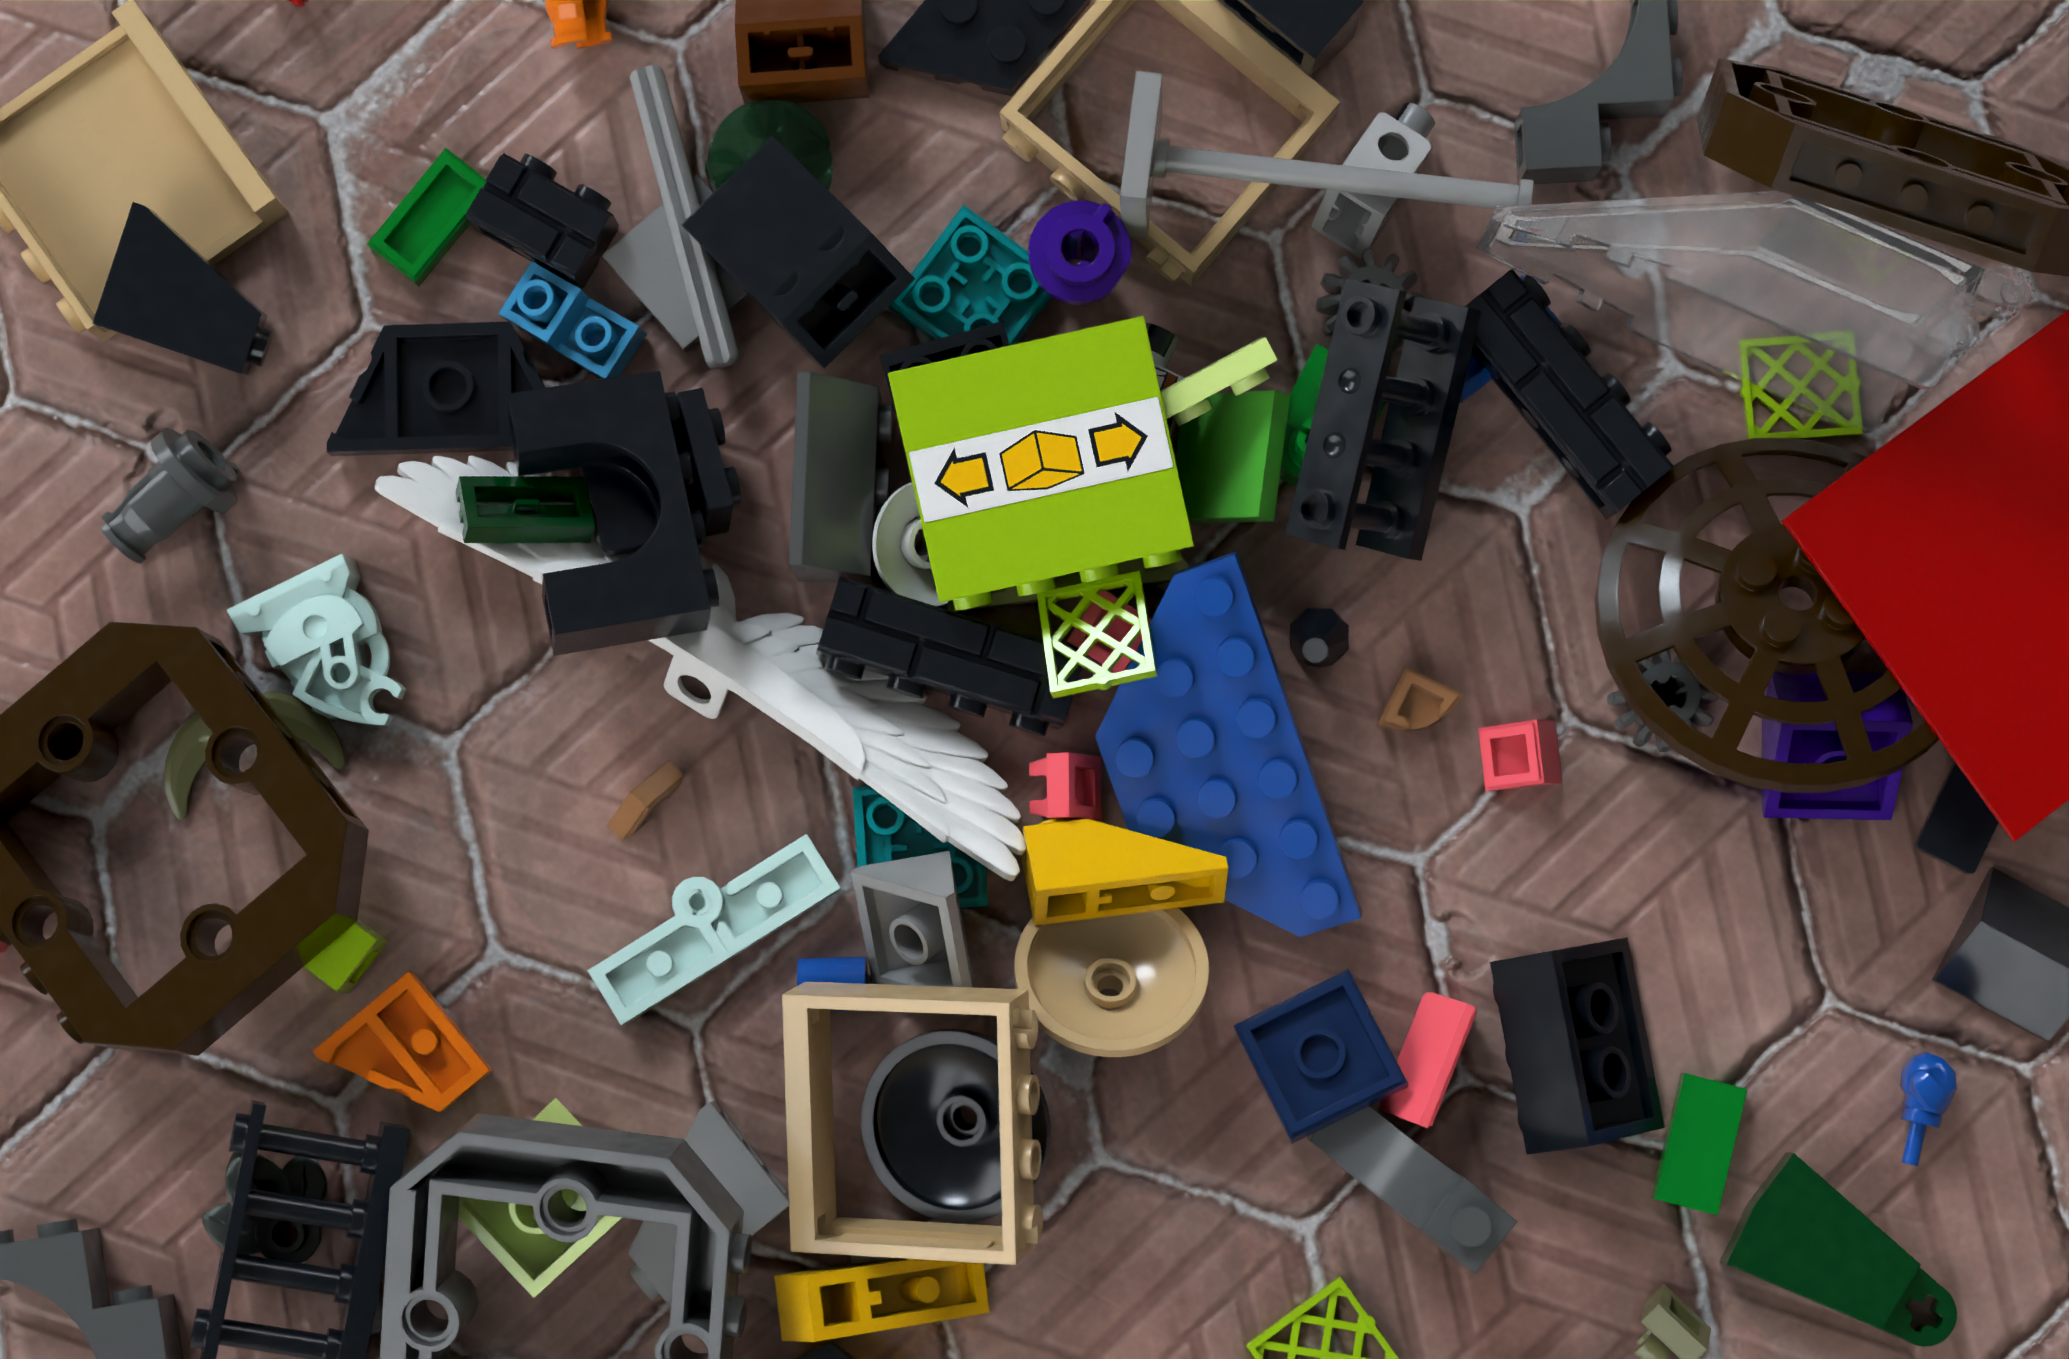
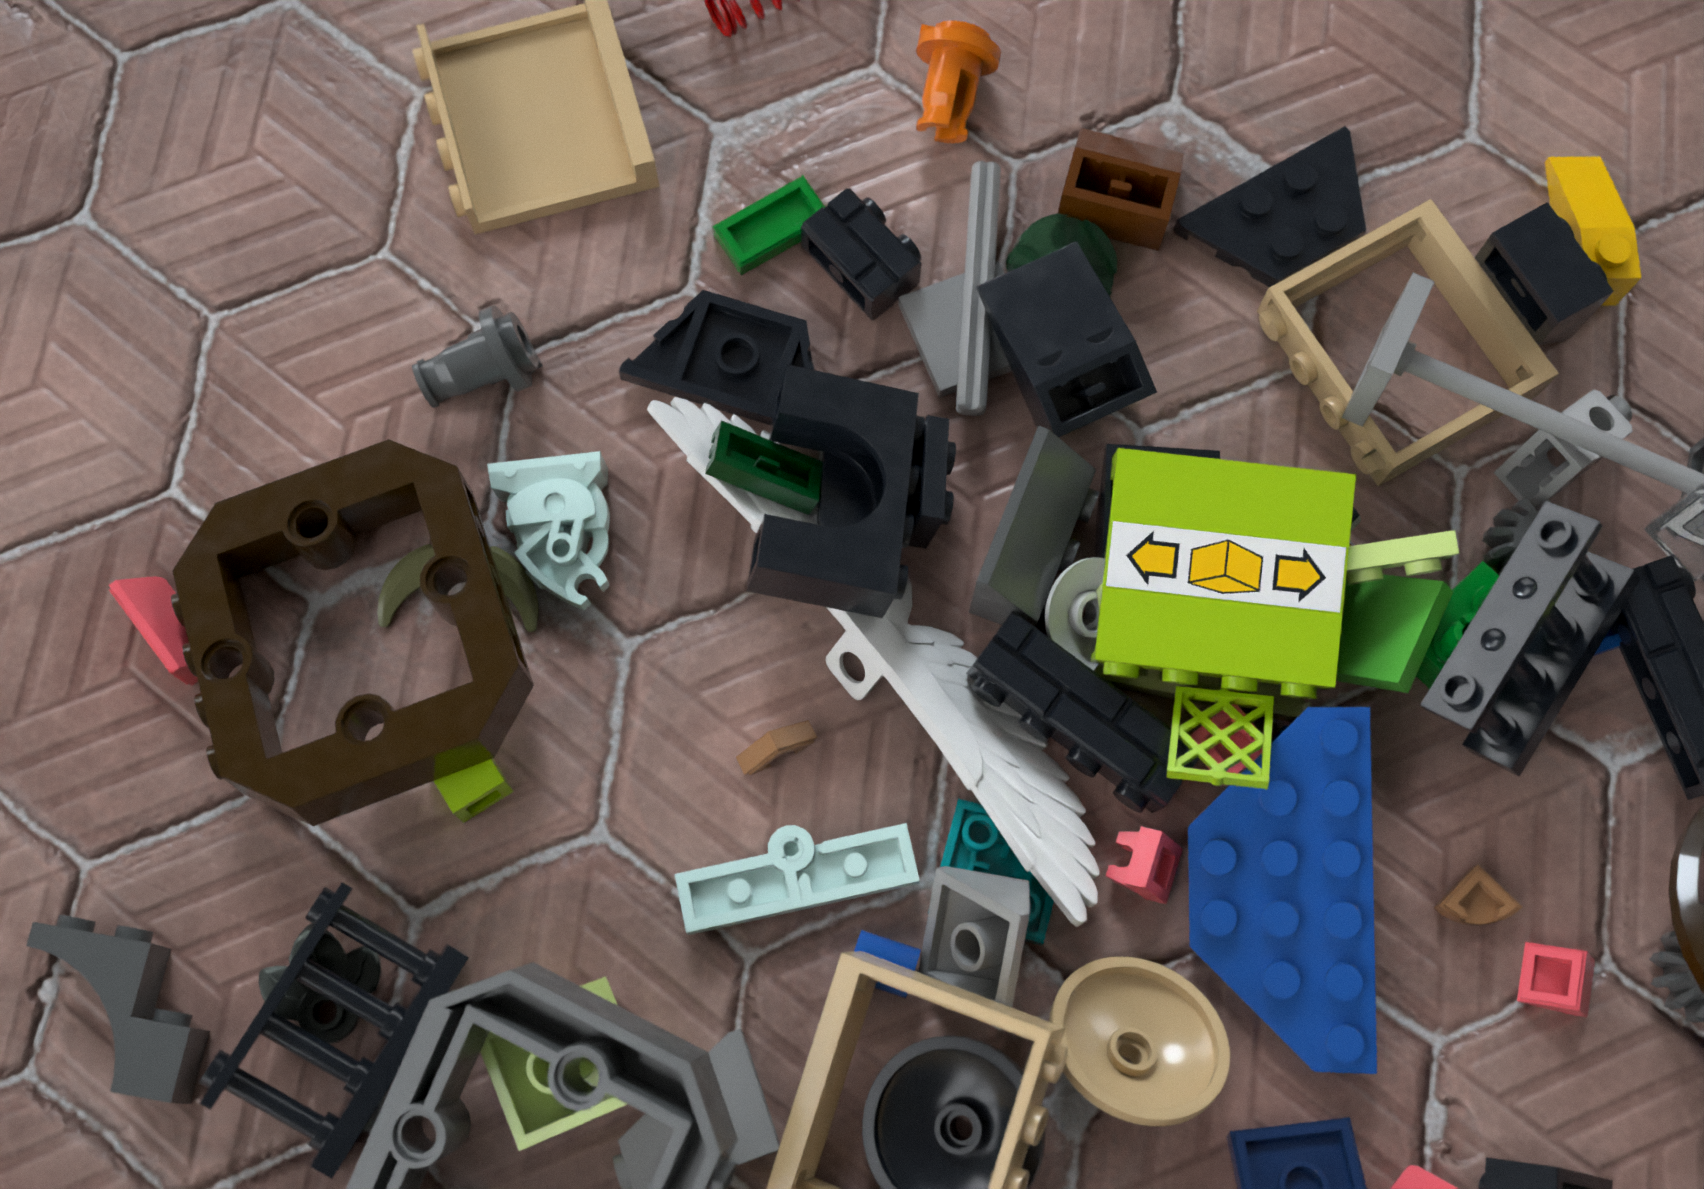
camera: 15 degrees right, 10 degrees down
black slope [92,202,273,375] -> none
orange wing [312,971,494,1112] -> none
dark azure slope [498,261,647,379] -> none
teal tile [889,205,1053,345] -> none
yellow slope [1022,819,1229,926] -> none
dark purple piece [1028,201,1131,306] -> none
black rock [1289,608,1349,668] -> none

